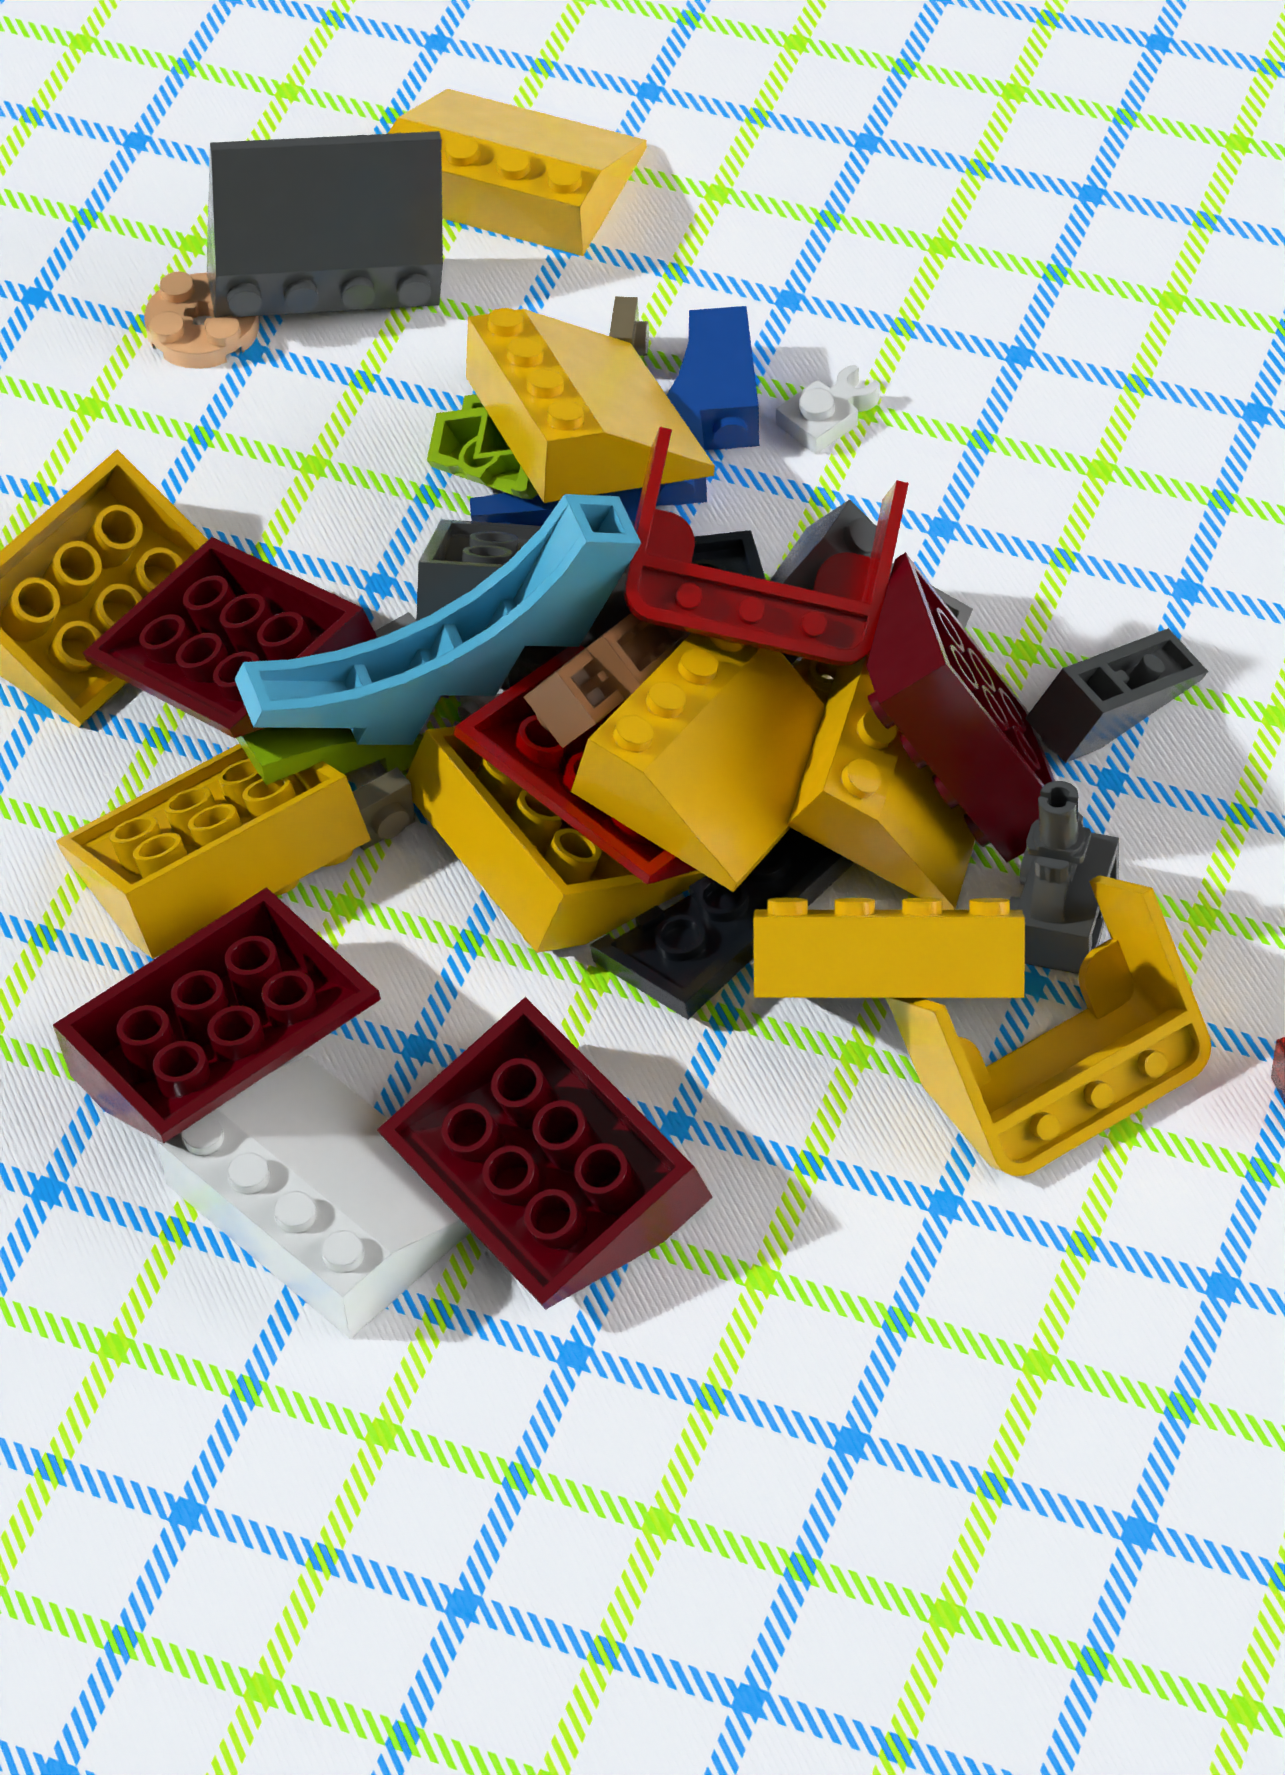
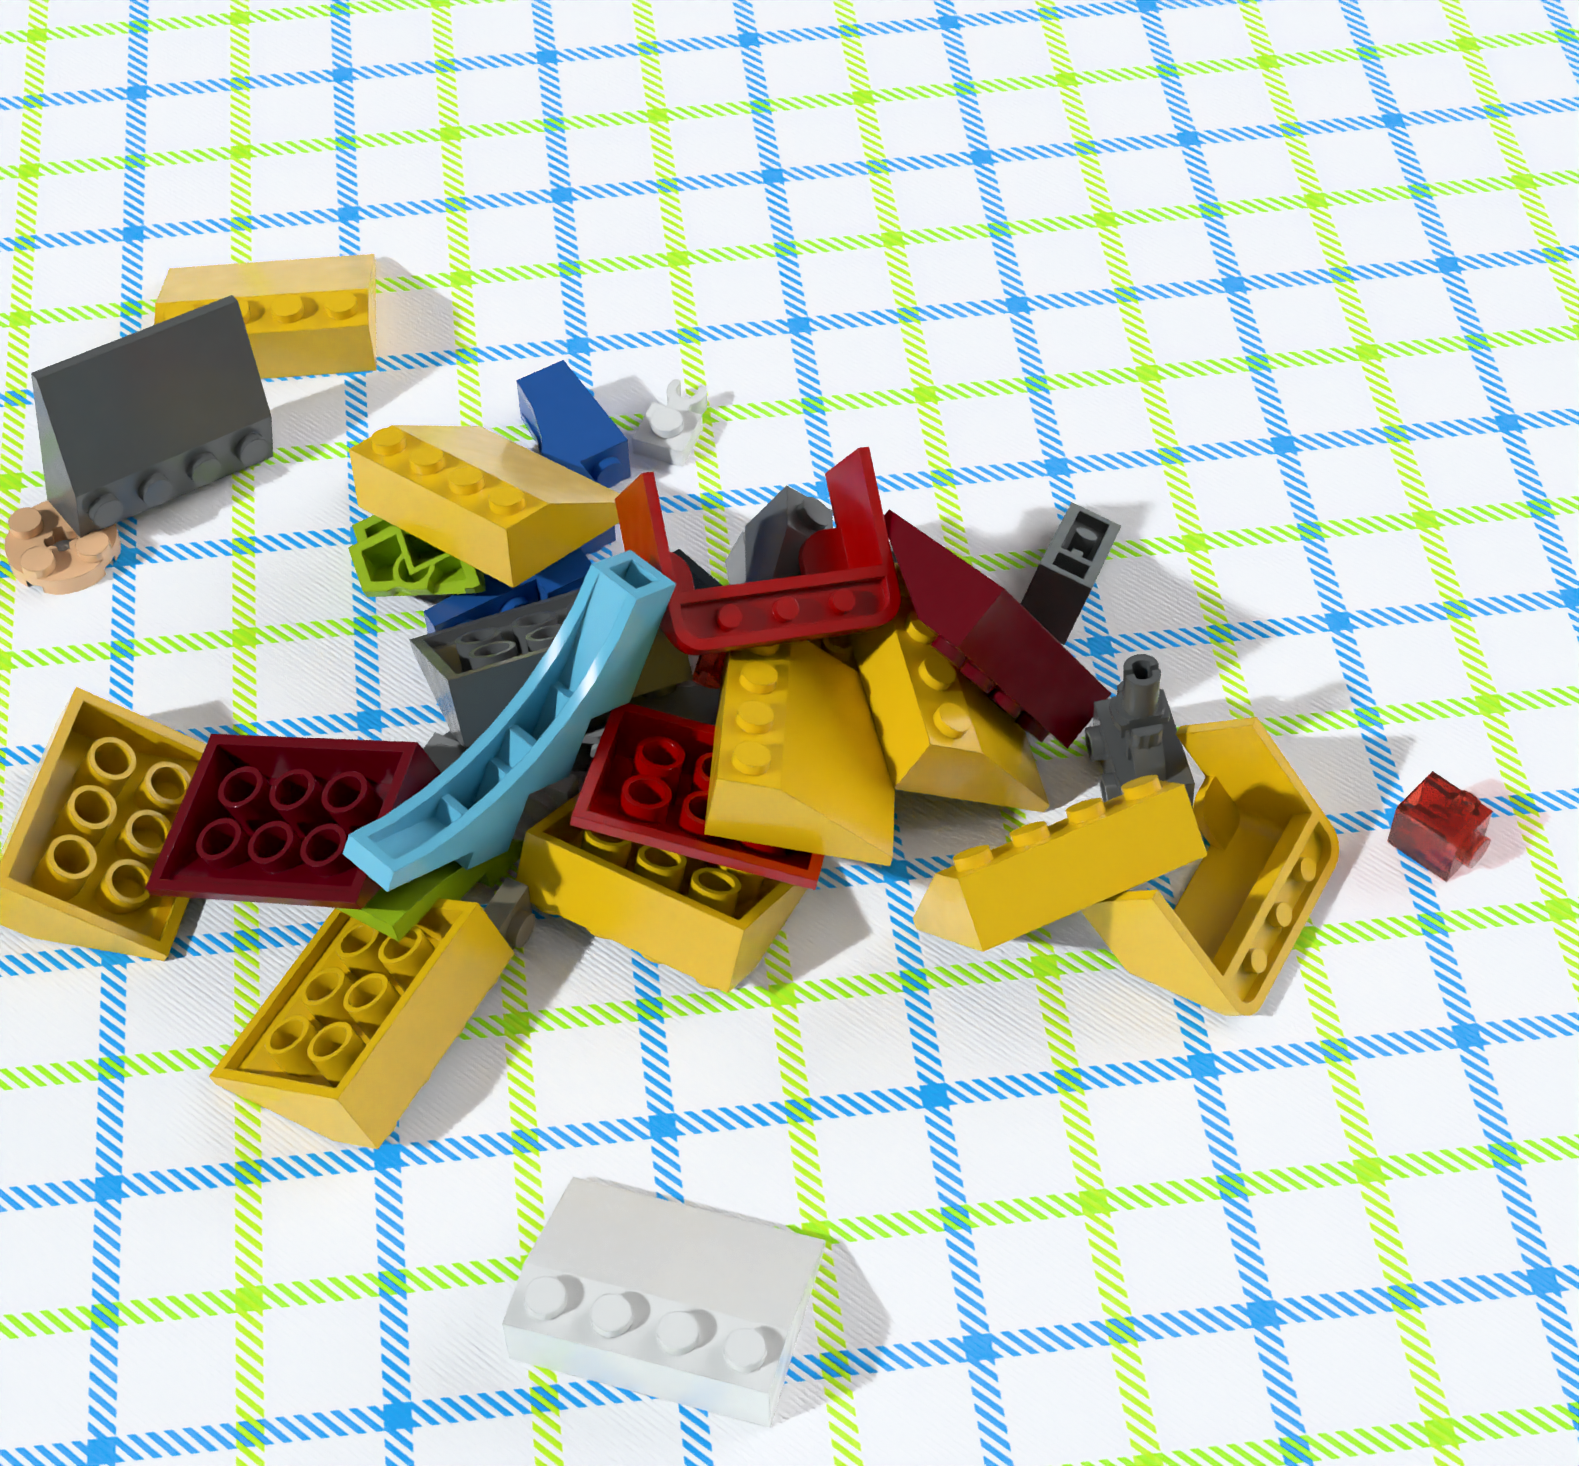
camera: 30 degrees left, 0 degrees up
dark red slope [53,887,381,1143] -> none
dark red slope [377,997,713,1310] -> none
medium nougat slope [524,613,691,748] -> none
black wing [590,828,854,1020] -> none
dark tan plate [609,296,649,356] -> none

